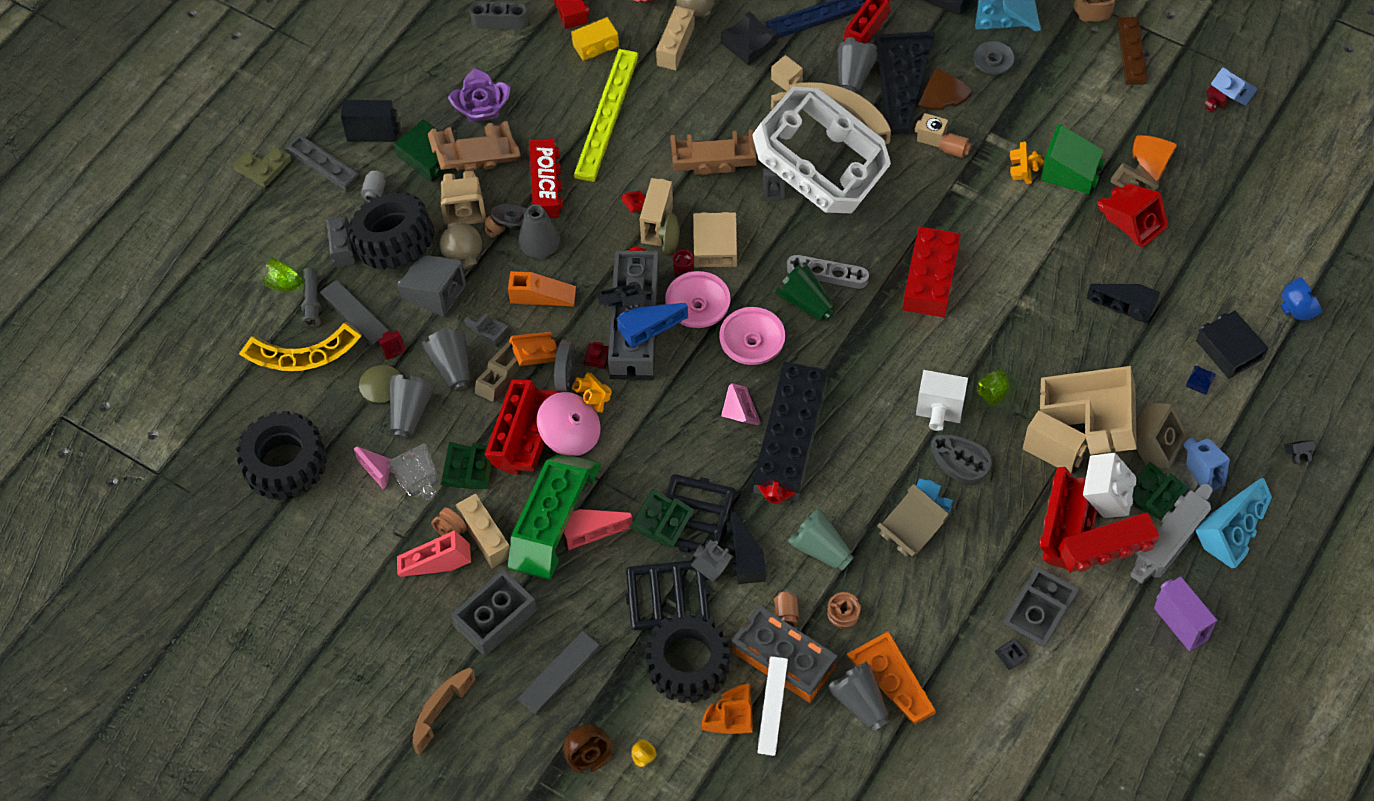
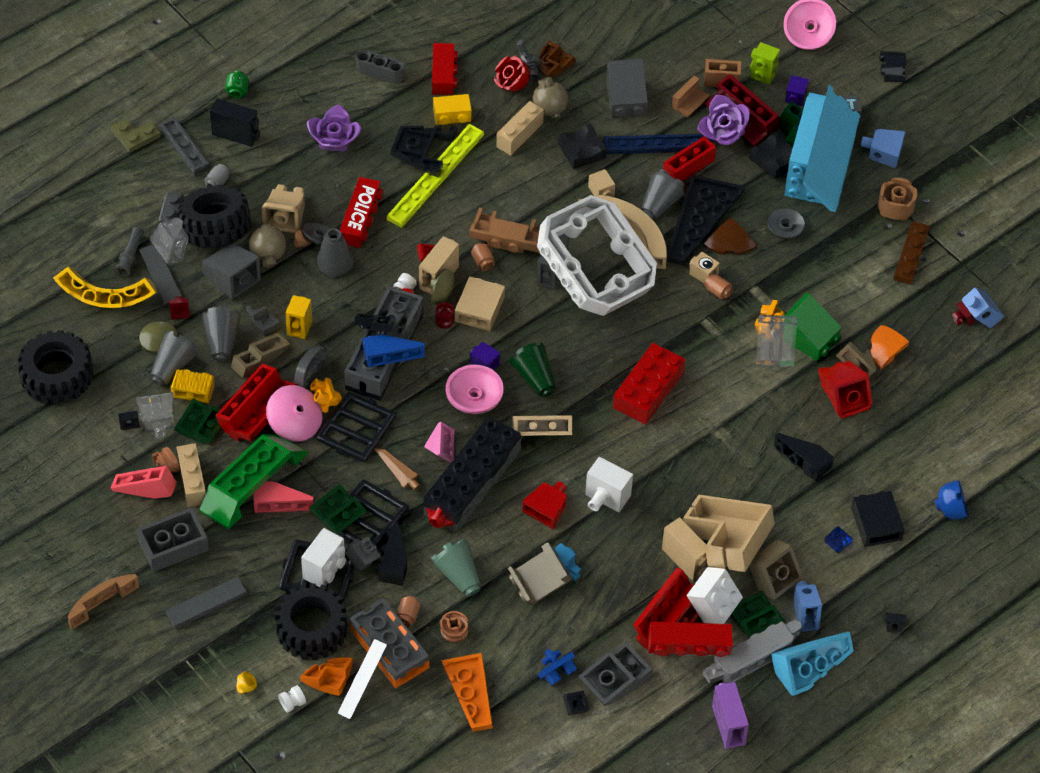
camera: 15 degrees right, 5 degrees down
clear neon green brick [263,258,303,292] -> none
bright pink slope [354,446,392,489] -> none
dark green brick [394,119,446,182] -> none
medium nougat bracket [428,121,520,171] -> none
orange slope [508,271,576,306] -> none
orange plate [509,332,558,366] -> none
reddish brown cylinder [563,724,613,774] -> none
dark red tile [584,341,609,369] -> none
bright pink dish [665,271,730,328] -> none
light grey beam [787,255,869,289] -> none
dark grey cone [828,661,890,732] -> none
dark grey piece [930,435,991,485] -> none
clear neon green brick [977,369,1009,407] -> none
none -> black tile [118,411,140,430]
none -> clear torso [150,218,189,264]
none -> yellow brick [171,369,215,403]
none -> green head [225,70,249,98]
none -> white wheel [278,685,306,713]
none -> yellow brick [285,295,312,340]
none -> white brick [301,528,346,587]
none -> black bar [316,392,396,462]
none -> medium nougat bar [375,448,421,491]
none -> black wing [391,125,457,177]
none -> white wheel [393,273,417,290]
none -> dark purple brick [470,341,500,370]
none -> nougat brick [471,243,495,271]
none -> tan brick [512,415,572,436]
none -> red torso [522,481,567,530]
none -> blue hips [538,649,577,686]
none -> clear brick [756,315,797,367]

